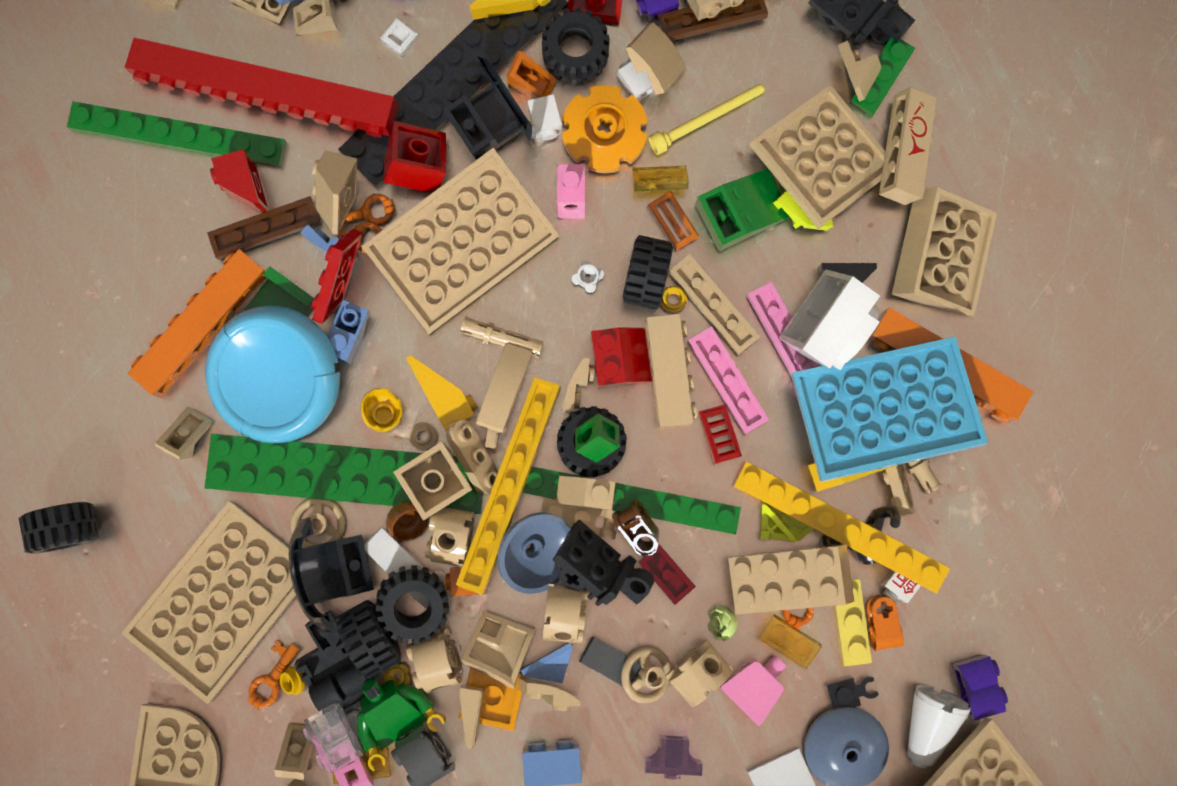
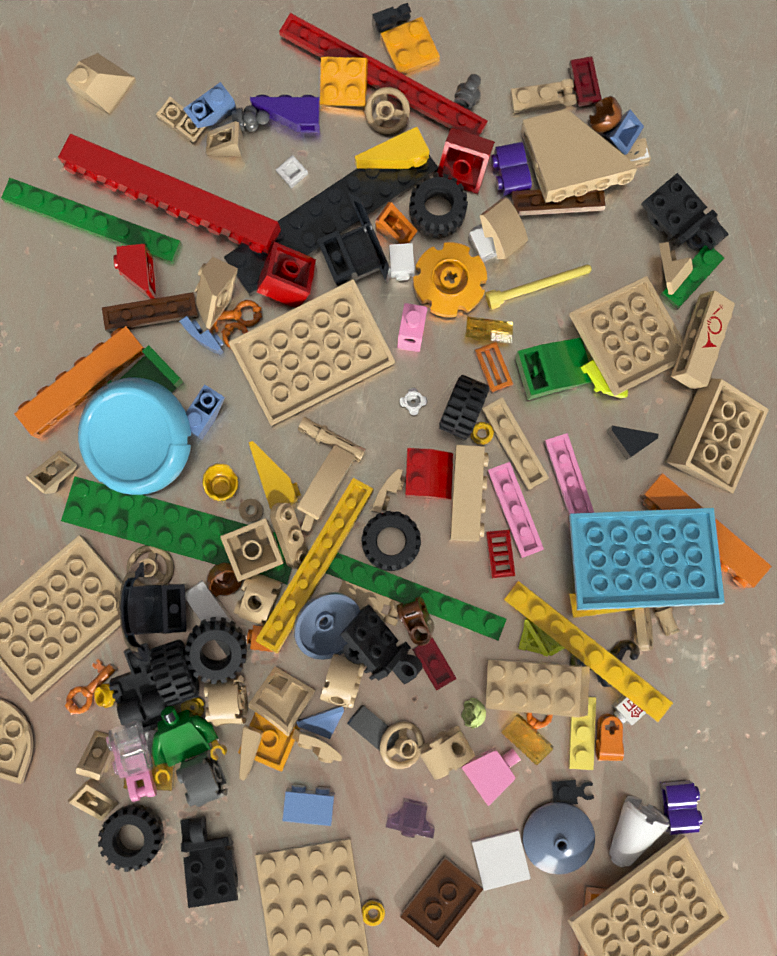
camera: 10 degrees right, 0 degrees up
red plate [312,228,363,324] -> none
tan slope [556,476,615,510] -> none
green brick [575,413,620,463] -> none
white container [779,270,880,370] -> none

